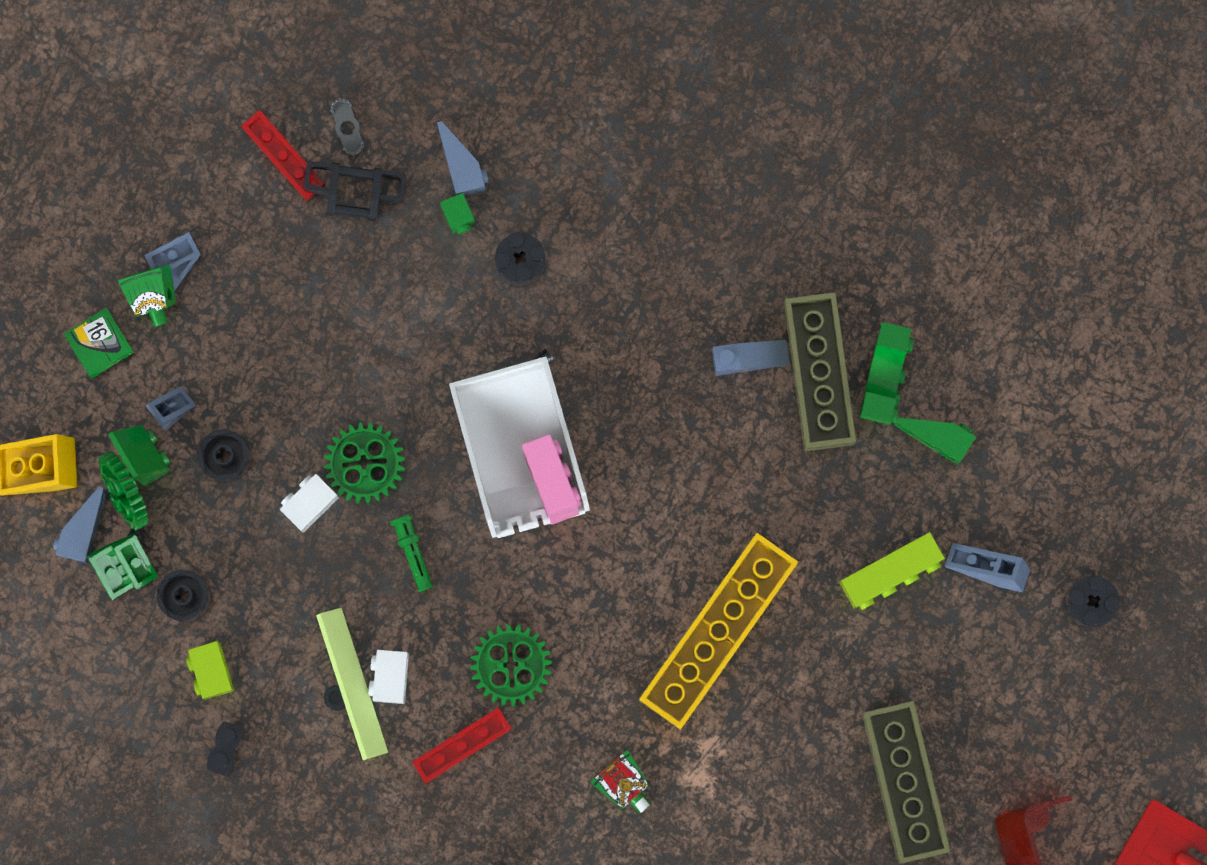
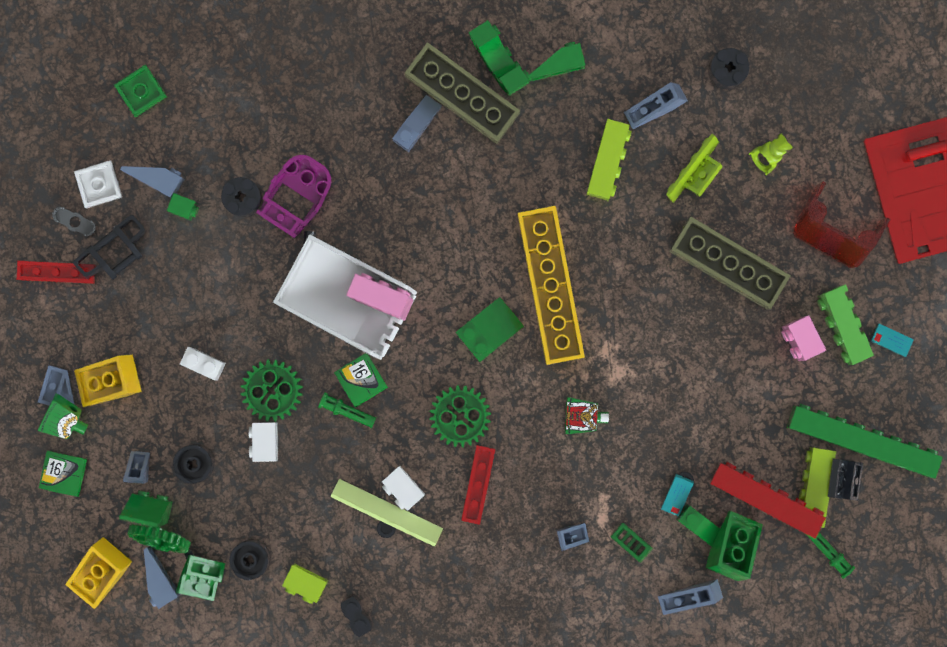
camera: 50 degrees left, 5 degrees up
none -> white tile [74,160,122,208]
none -> yellow slope [74,355,142,407]
none -> green tile [114,64,167,118]
none -> white brick [180,347,226,380]
none -> magenta slope [256,155,331,238]
none -> slope [334,353,388,408]
none -> green slope [455,297,524,362]
none -> lime bracket [666,134,723,203]
none -> lime hair [749,133,793,176]

